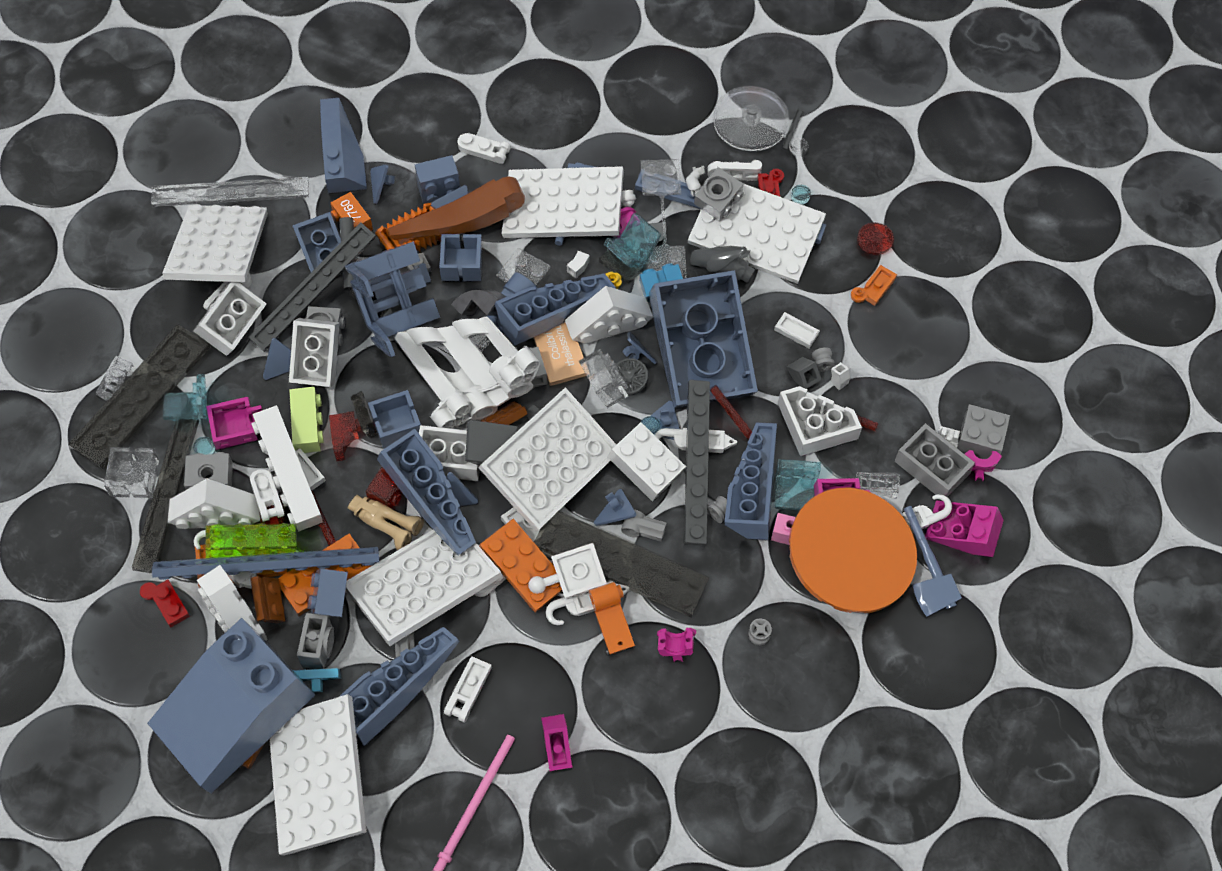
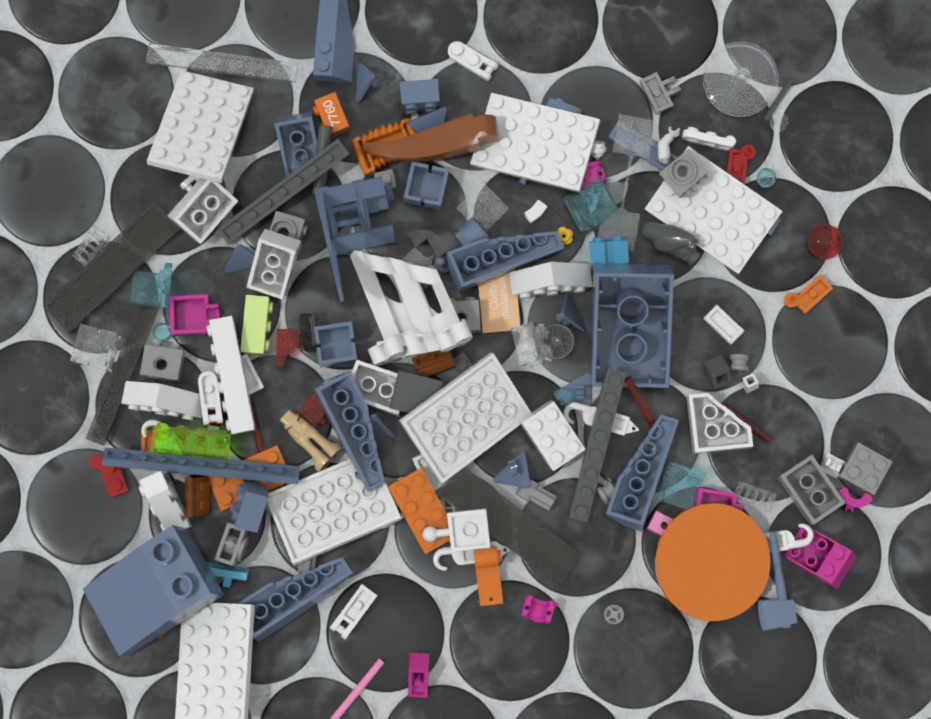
camera: 15 degrees right, 20 degrees up
none -> light grey hinge [639,72,682,115]

